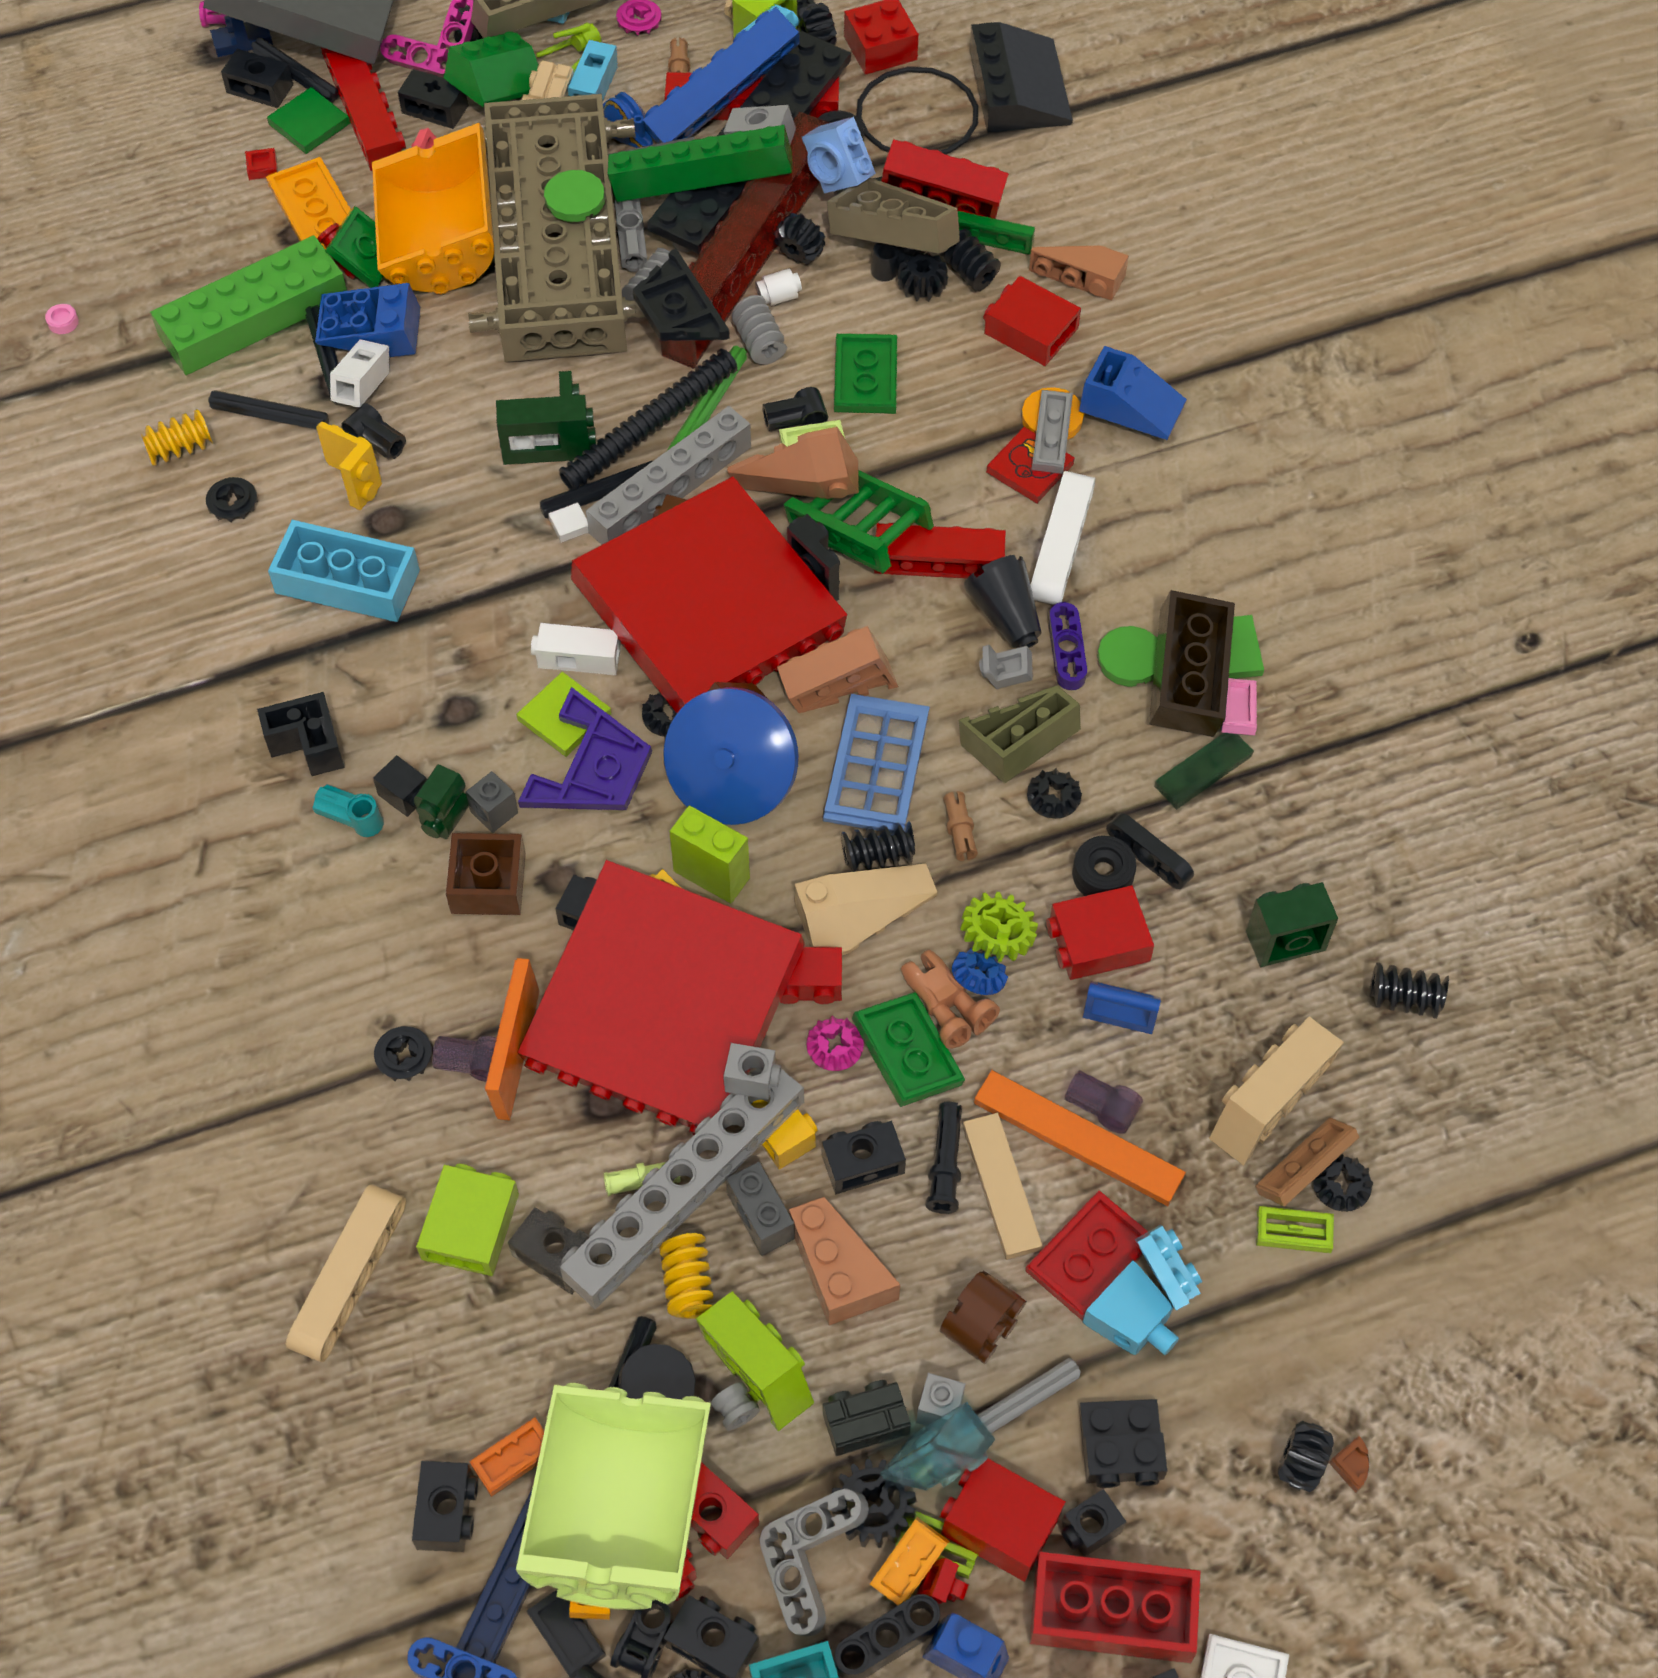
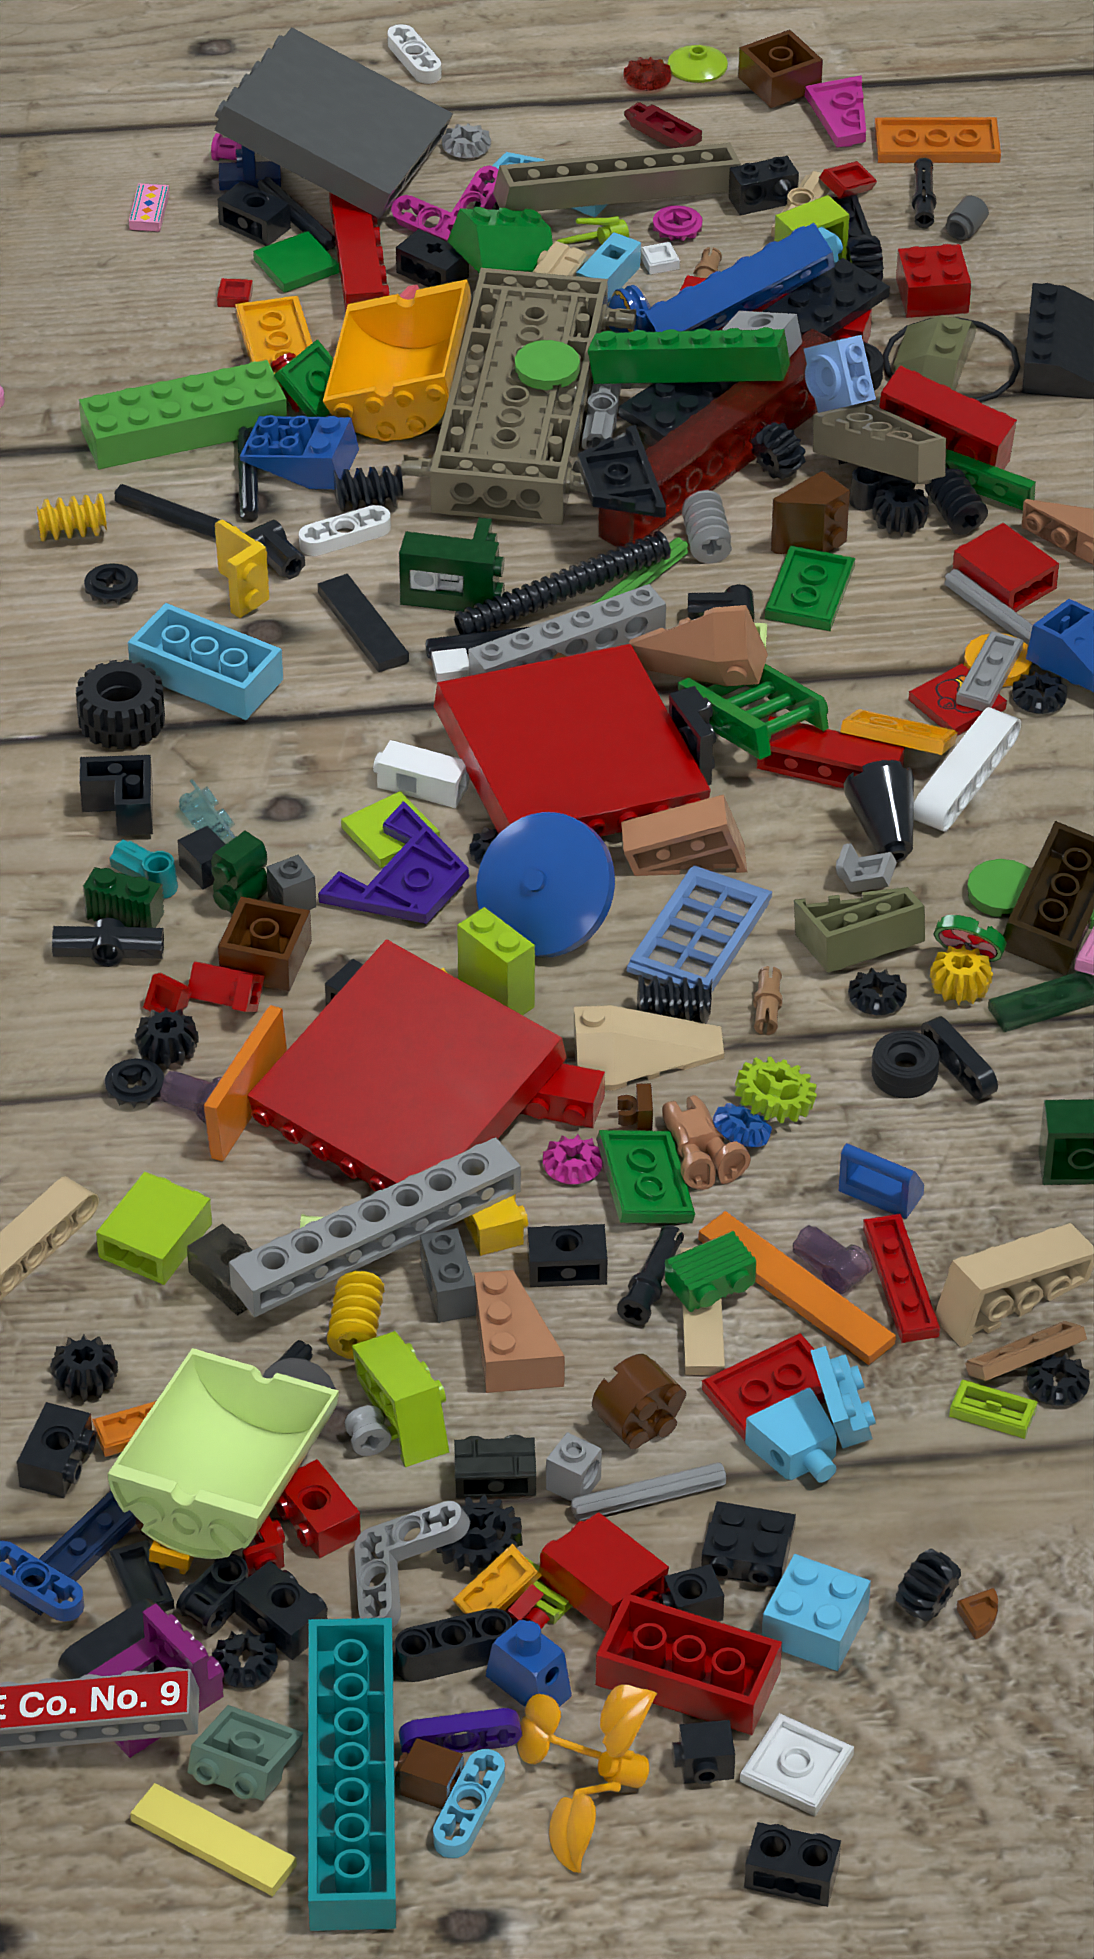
camera: 15 degrees right, 15 degrees down
white brick [330,339,389,408] -> none
light grey brick [724,1043,781,1099] -> none
white brick [755,268,802,306] -> none
clear light blue slope [880,1401,996,1491] -> none
red brick [1046,885,1154,980] -> none
dark purple beam [1048,602,1087,690] -> none
none -> black gear [50,1334,118,1402]
none -> black piece [52,918,164,967]
none -> black tyre [76,660,165,749]
none -> dark green brick [83,867,165,928]
none -> bright pink tile [129,183,169,232]
none -> black gear [135,1006,199,1070]
none -> red tile [143,972,192,1013]
none -> clear light blue hinge [179,779,236,841]
none -> red bracket [188,962,265,1012]
none -> white beam [299,505,391,556]
none -> black tile [317,573,409,672]
none -> black piece [333,465,403,511]
none -> reddish brown tile [617,1083,653,1131]
none -> white tile [641,242,680,275]
none -> green brick [665,1231,756,1312]
none -> medium azure brick [762,1554,871,1671]
none -> reddish brown slope [771,471,850,554]
none -> light orange tile [840,709,958,755]
none -> red tile [863,1214,940,1343]
none -> olive wedge [893,316,976,391]
none -> yellow gear [930,945,993,1006]
none -> tile [933,915,1007,962]
none -> light grey axle [945,569,1033,646]
none -> black gear [1012,671,1067,714]

